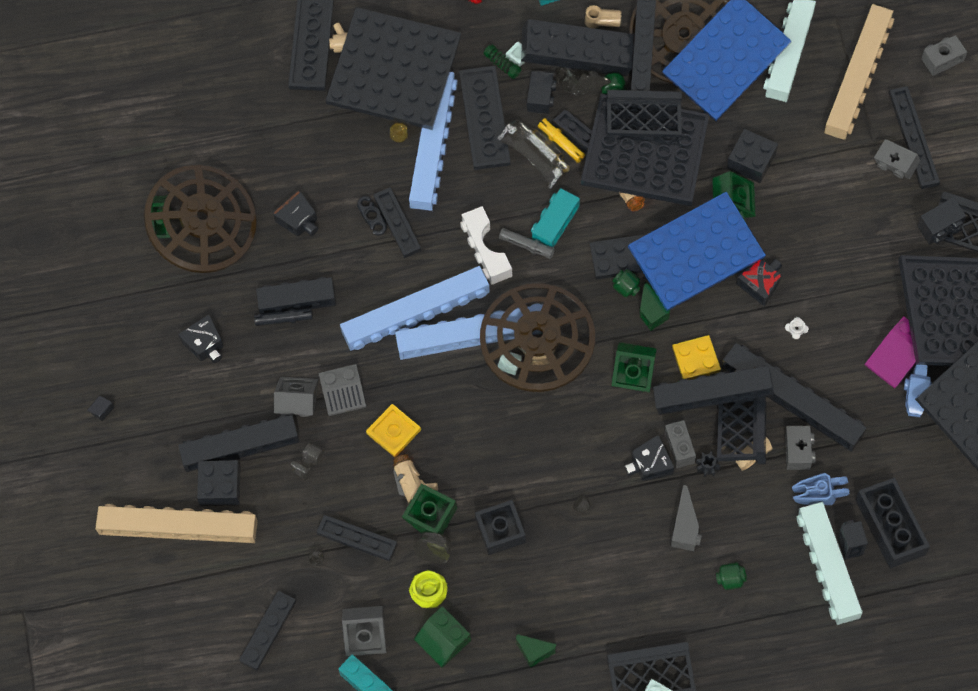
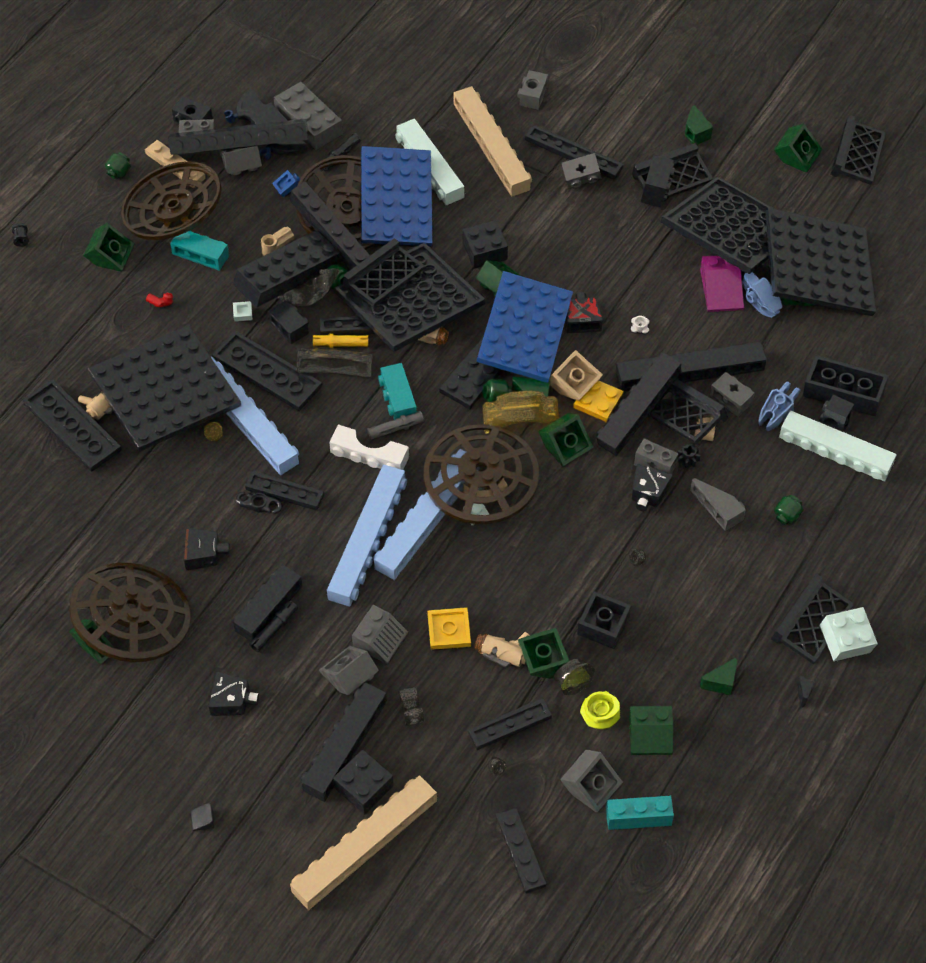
camera: 50 degrees left, 10 degrees down
dark green piece [484,44,521,79] -> none
none -> clear yellow windscreen [482,391,559,434]
none -> tan slope [549,350,603,401]

